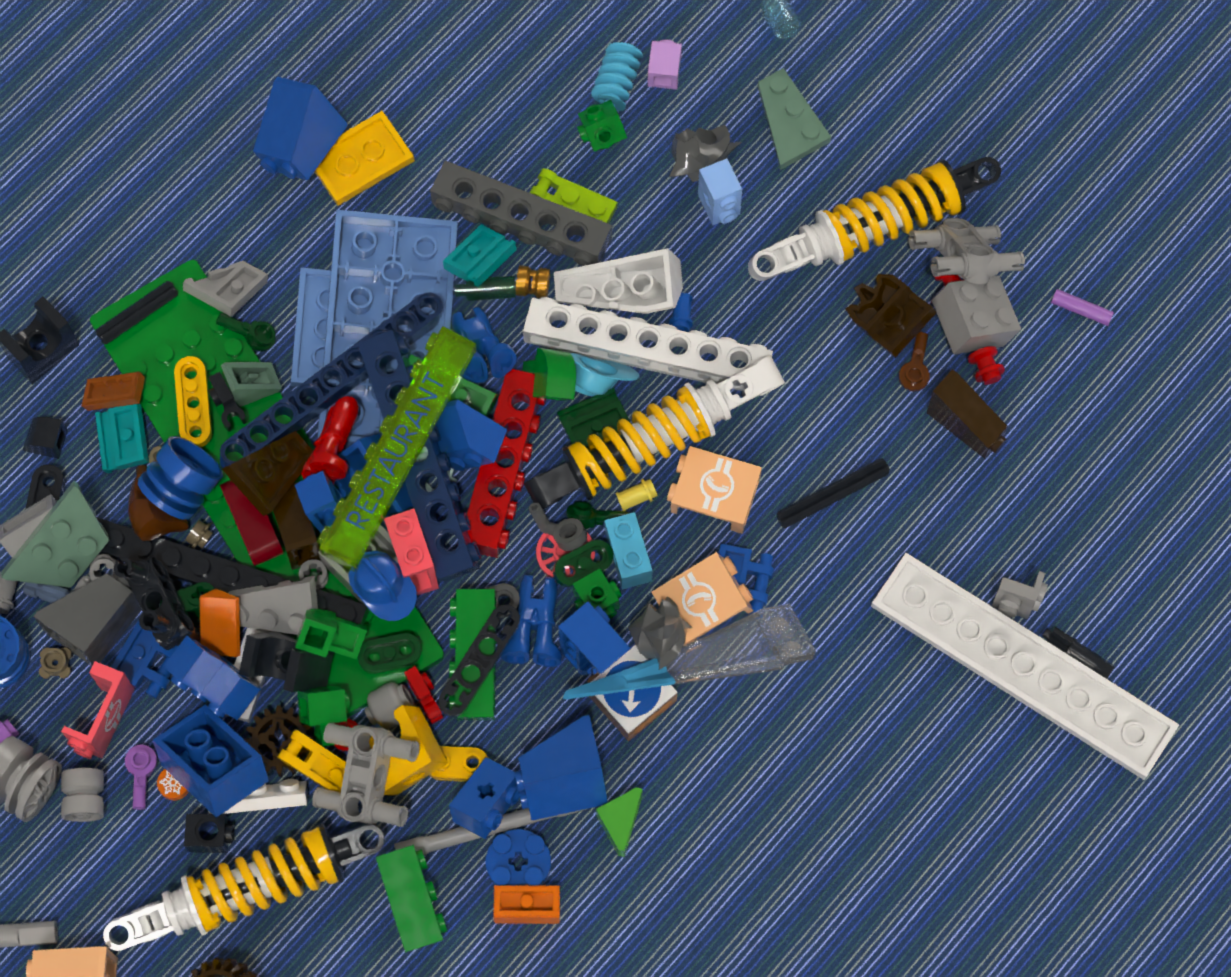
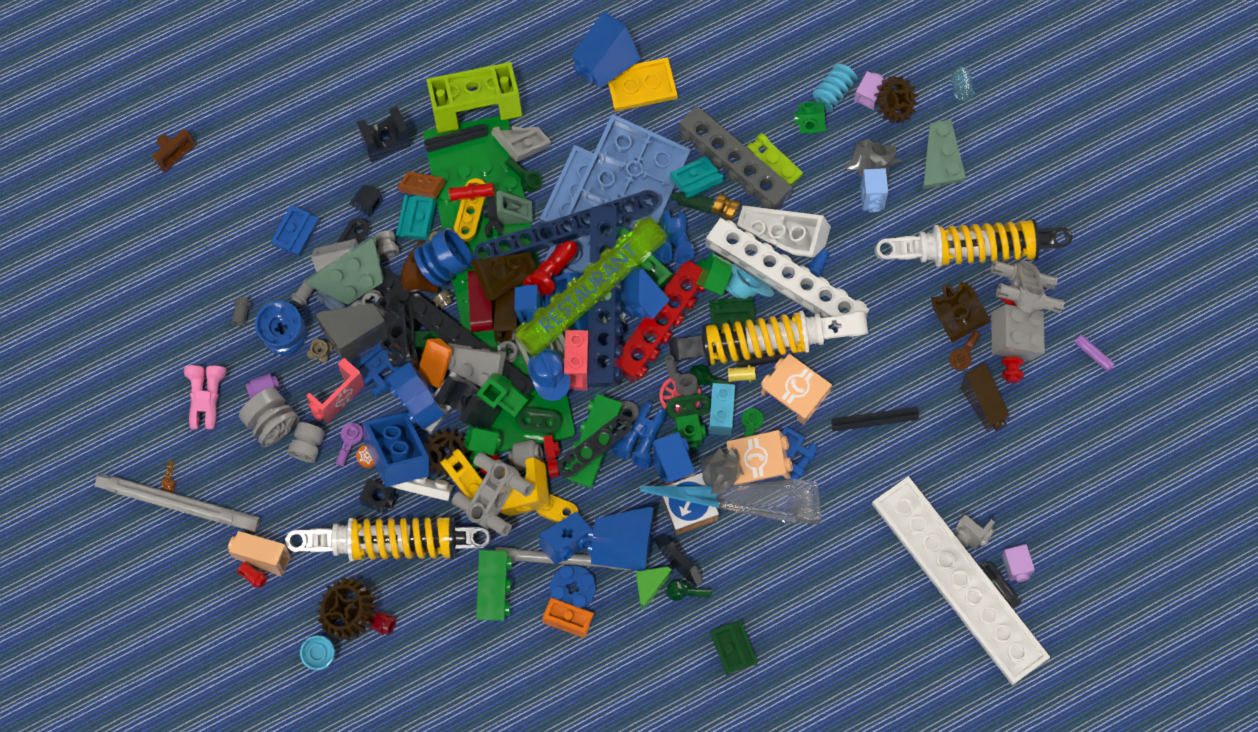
camera: 20 degrees right, 0 degrees up
none -> light grey wheel [374,230,400,260]
none -> lime plate [426,62,522,133]
none -> red pin [449,182,495,202]
none -> black tile [654,535,703,587]
none -> dark green plate [665,581,711,601]
none -> dark green plate [710,620,758,676]
none -> black piece [737,351,782,368]
none -> green plate [741,408,764,438]
none -> dark brown gear [874,76,918,123]
none -> lavender brick [1001,544,1035,582]

